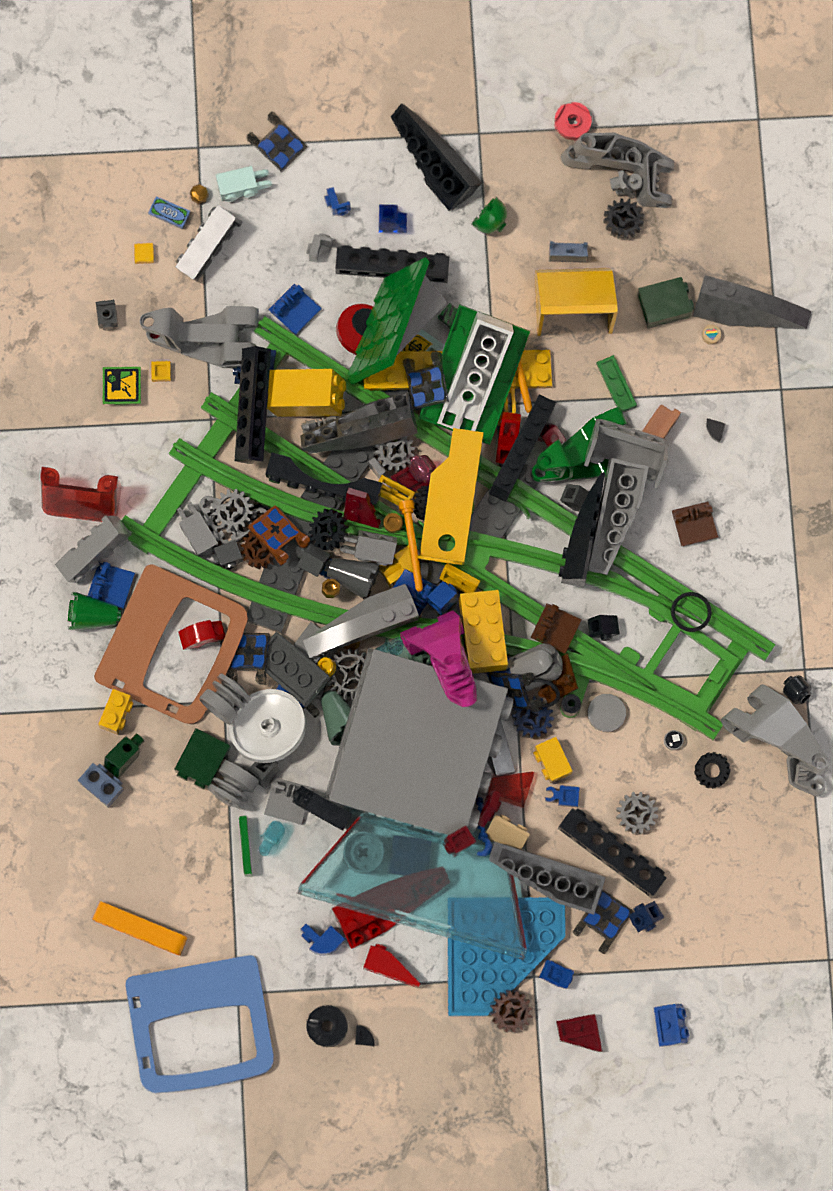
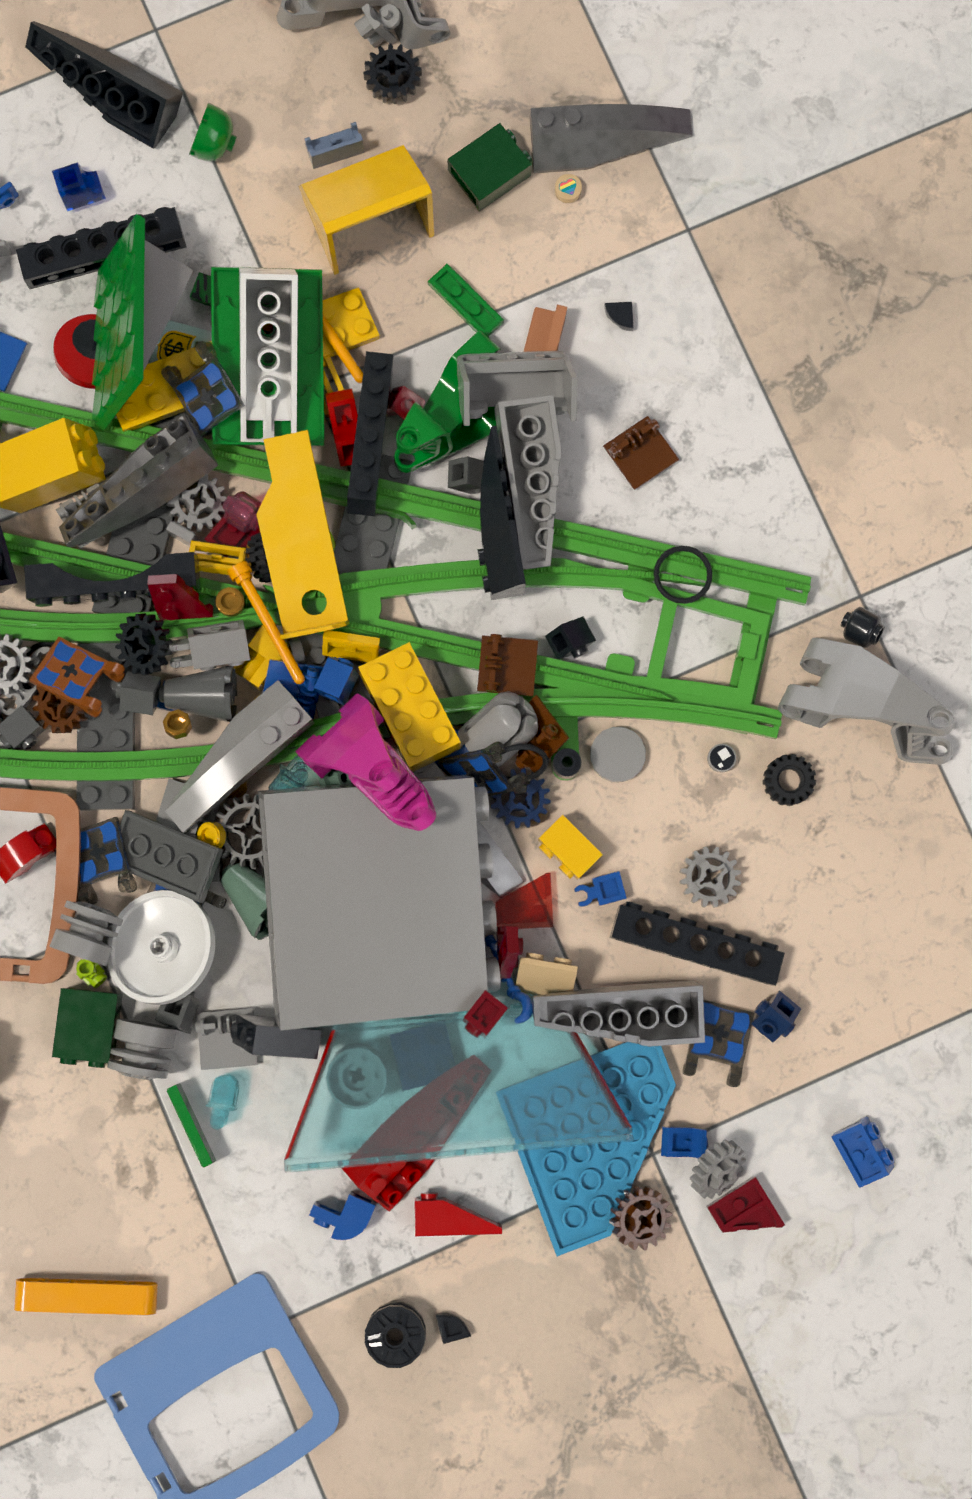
camera: 20 degrees left, 5 degrees up
none -> lime bar [76,959,107,988]
none -> light grey gear [690,1139,746,1199]

